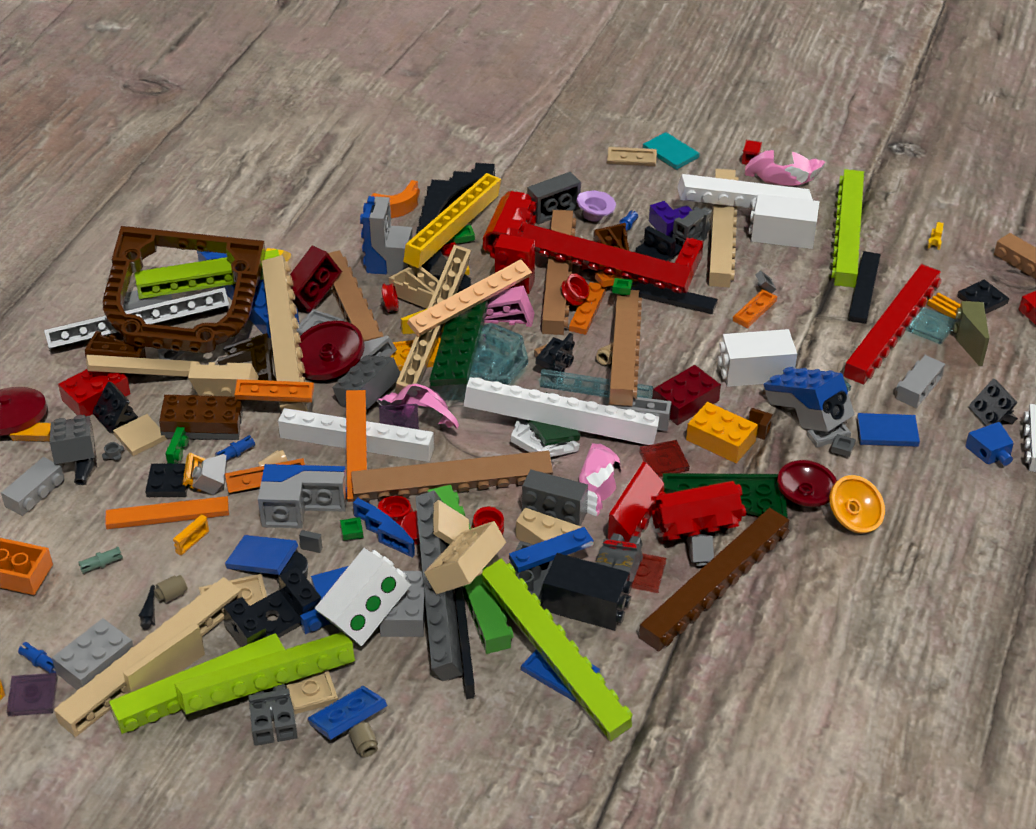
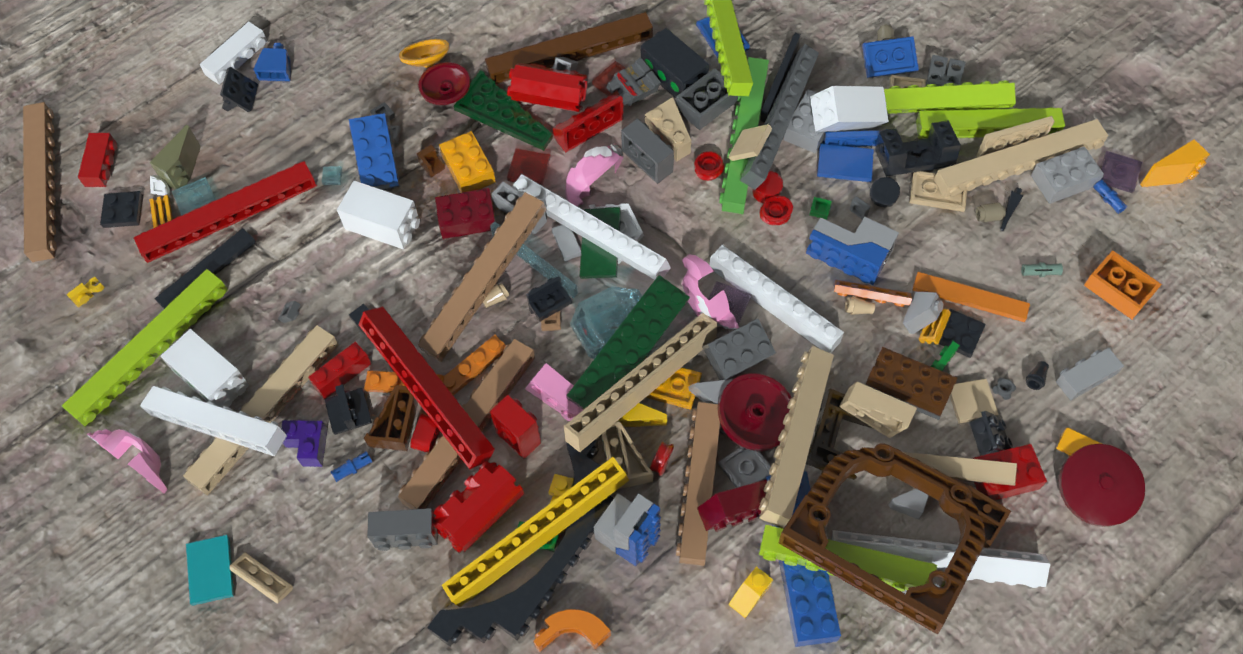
camera: 150 degrees left, 20 degrees up
dark grey brick [50,415,95,464] -> none
light orange tile [173,514,209,556] -> none
blue pin [215,435,255,461] -> none
blue tile [225,535,298,575] -> none
orange plate [234,379,314,403] -> none
orange tile [346,390,367,502] -> none
medium nougat brick [351,450,553,502] -> none
blue slope [353,497,415,558] -> none
light nougat plate [407,260,532,337] -> none
tan brick [424,521,506,594] -> none
blue plate [509,527,594,573] -> none
red piece [561,274,590,306] -> none
lavender hat [576,190,616,222] -> none
green plate [612,278,633,295] -> none
dark grey hips [672,207,712,247] -> none
orange tile [733,289,777,328] -> none
red brick [742,140,762,165] -> none
blue tile [857,413,920,447] -> none
light grey brick [896,355,945,408] -> none

